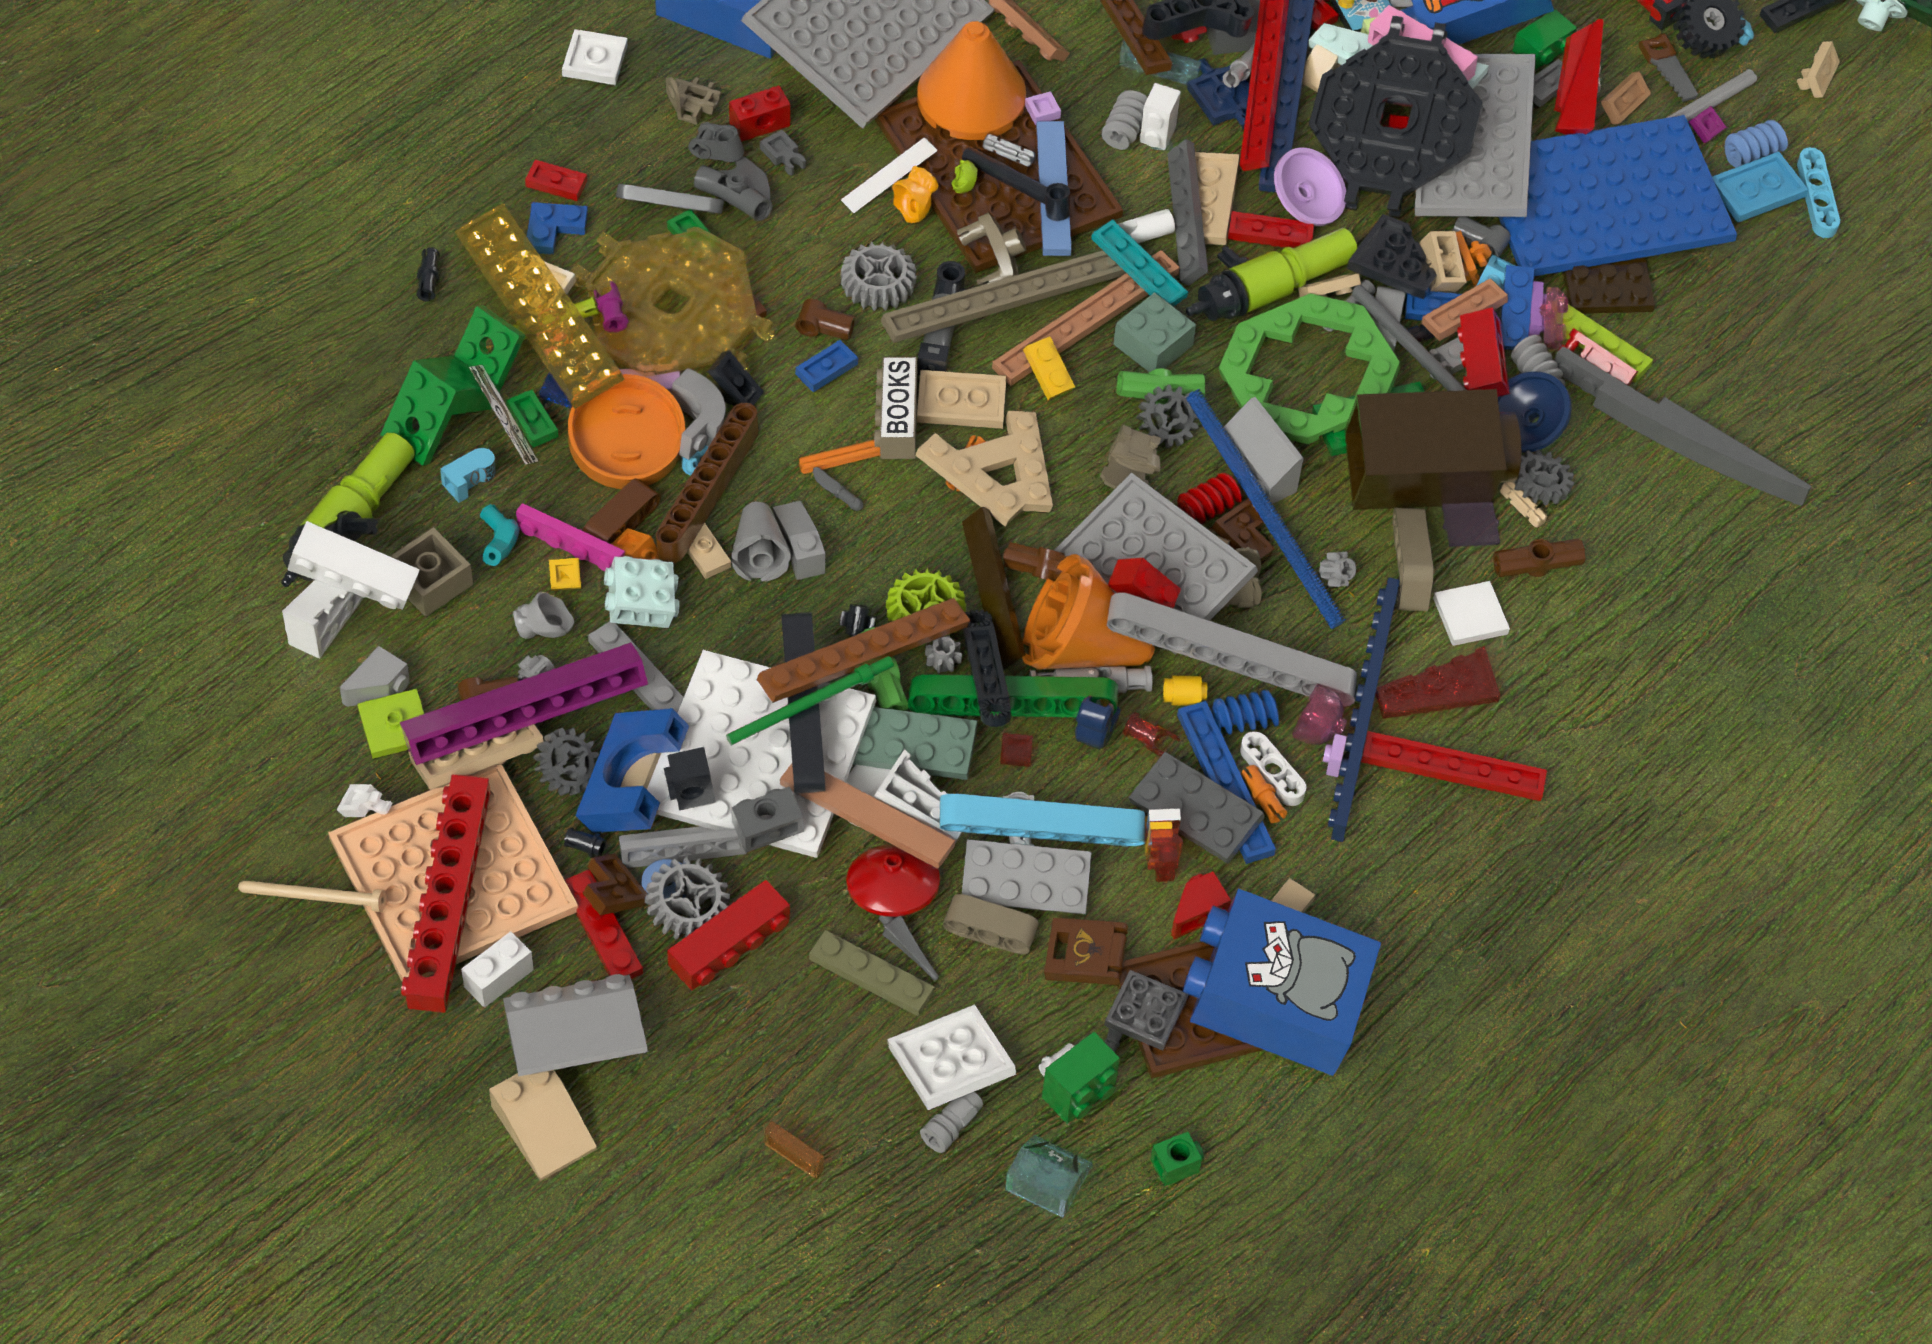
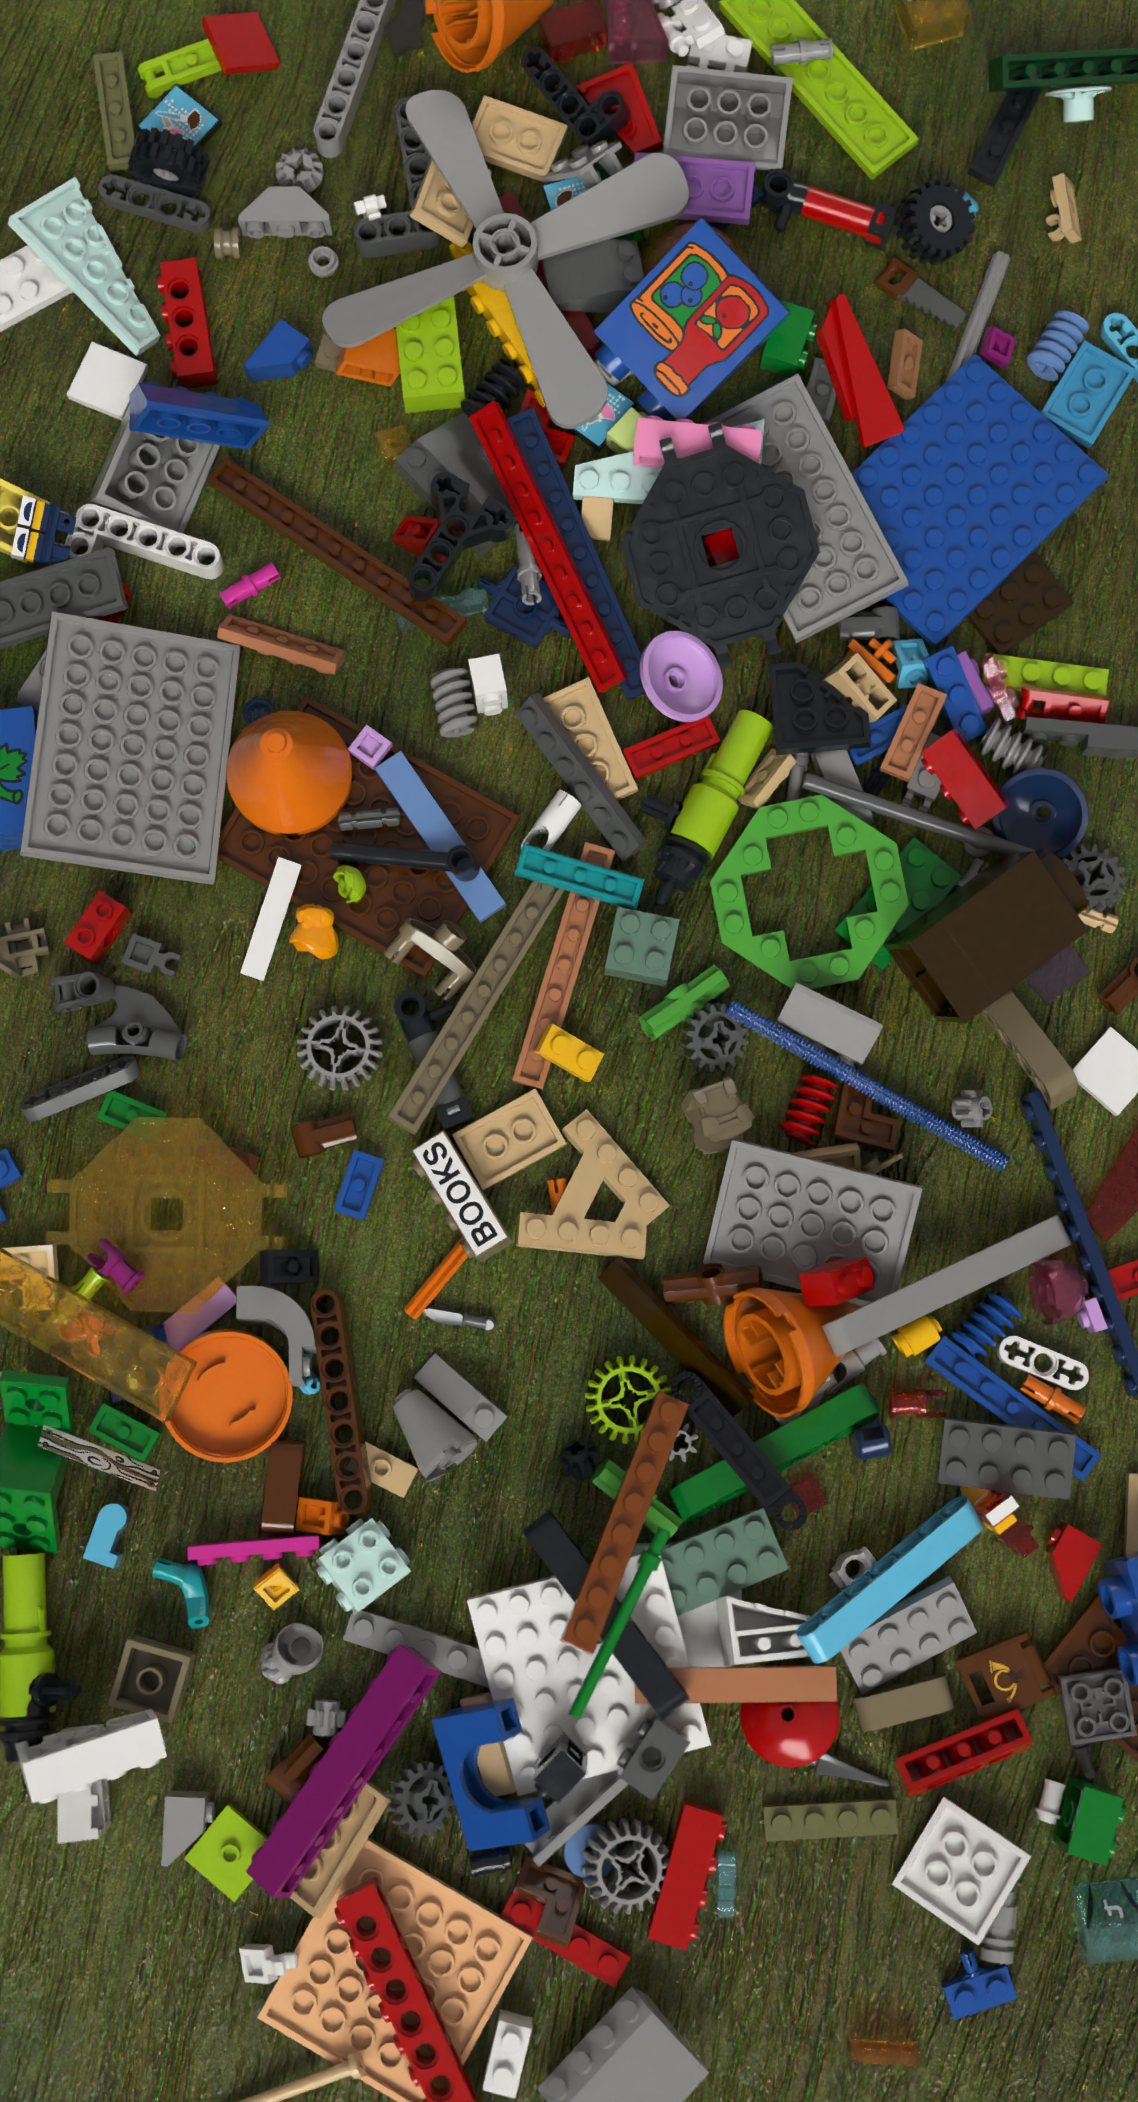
camera: 30 degrees left, 25 degrees up
none -> clear light blue beam [716,1852,736,1918]
none -> red brick [894,1709,1033,1799]
none -> blue plate [941,1948,1017,2020]

